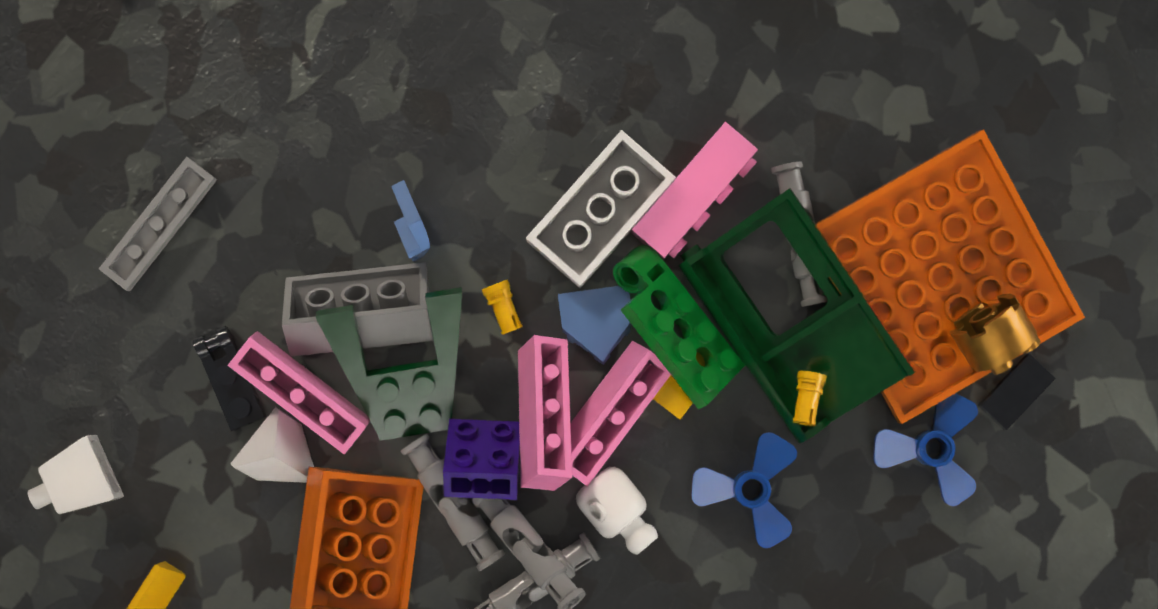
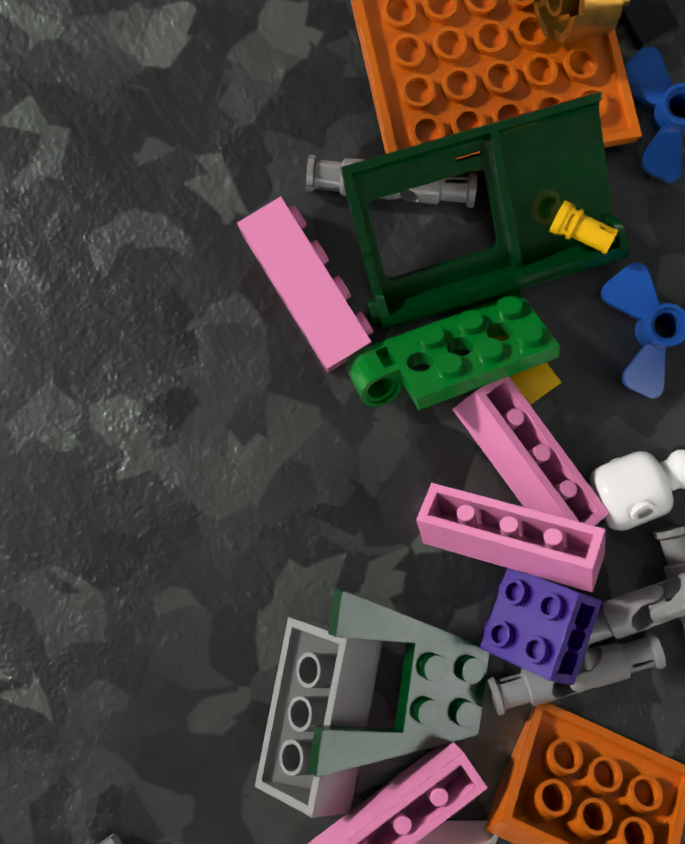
camera: 70 degrees left, 0 degrees up
medium blue slope [391,180,430,262] -> none
yellow pin [481,279,523,335] -> none
white brick [526,130,676,288] -> none
medium blue slope [558,286,632,365] -> none

